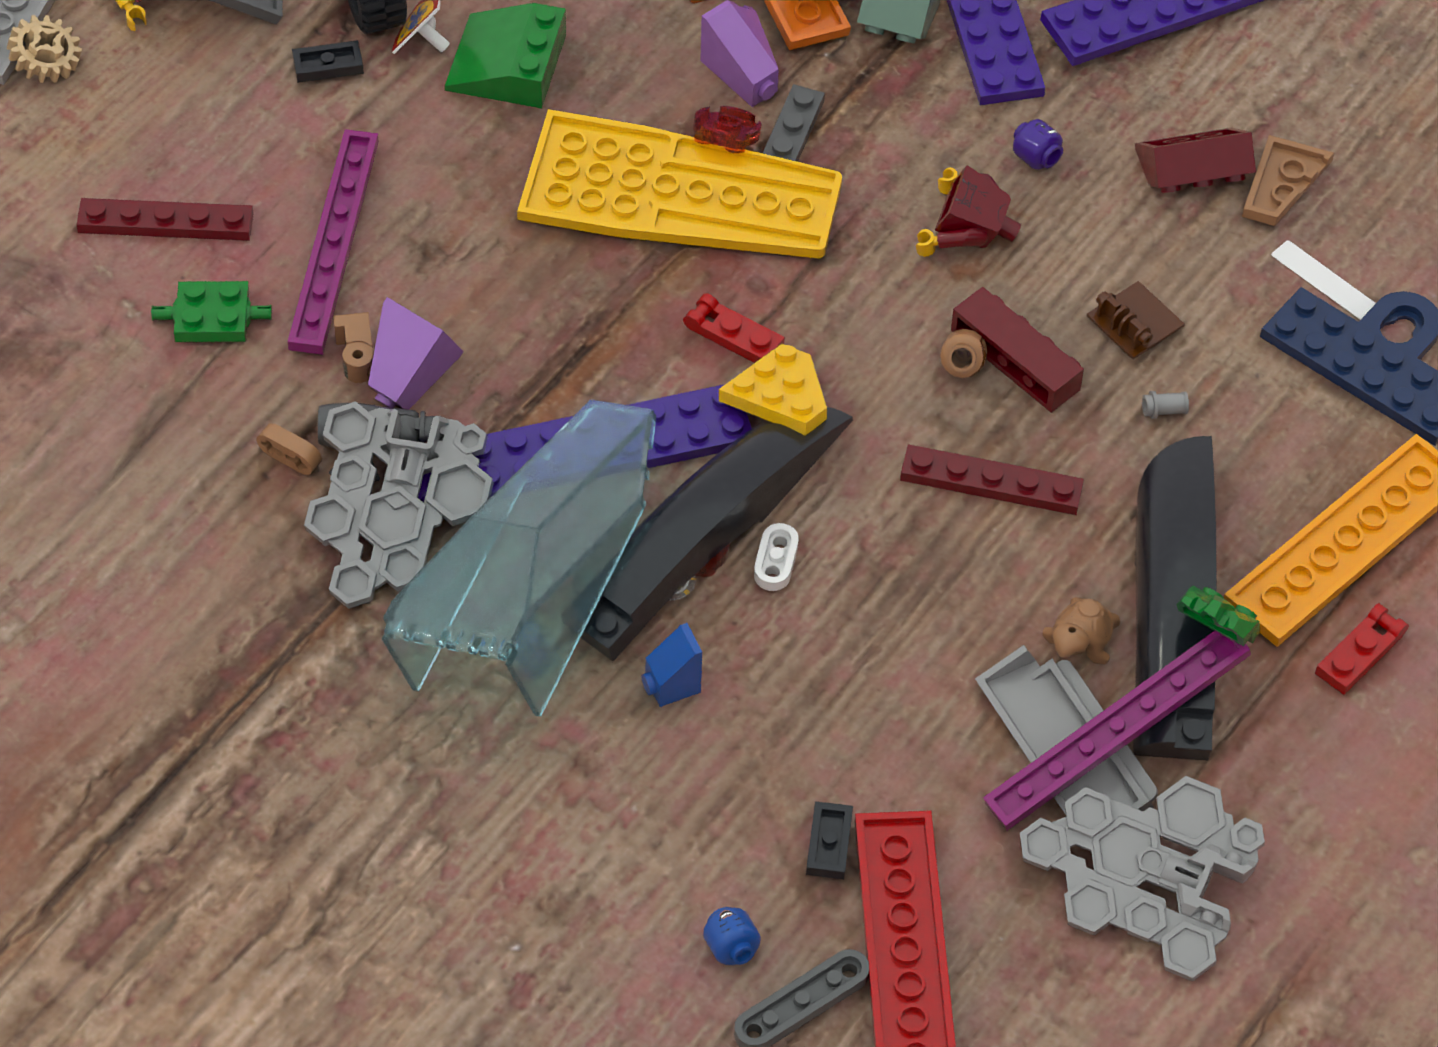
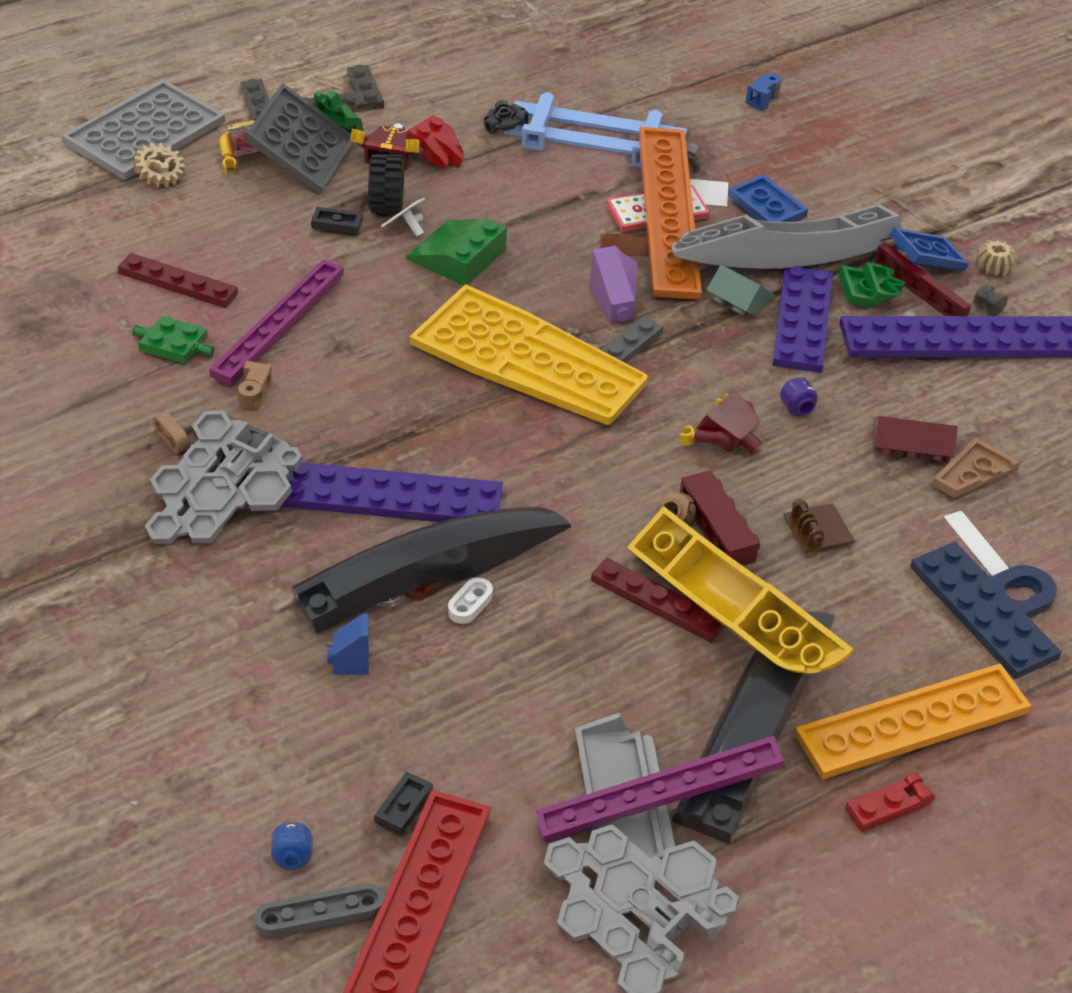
camera: 20 degrees right, 10 degrees down
medium lavender slope [368,297,463,409] -> none
clear light blue windscreen [382,399,656,717] -> none
red plate [683,293,785,363] -> none
clear red plate [693,106,762,153] -> none
yellow plate [719,344,827,435] -> none
medium nougat animal [1043,597,1120,664] -> none
light grey pin [1142,391,1189,419] -> none
green plate [1177,586,1260,646] -> none
none -> yellow slope [627,506,855,674]

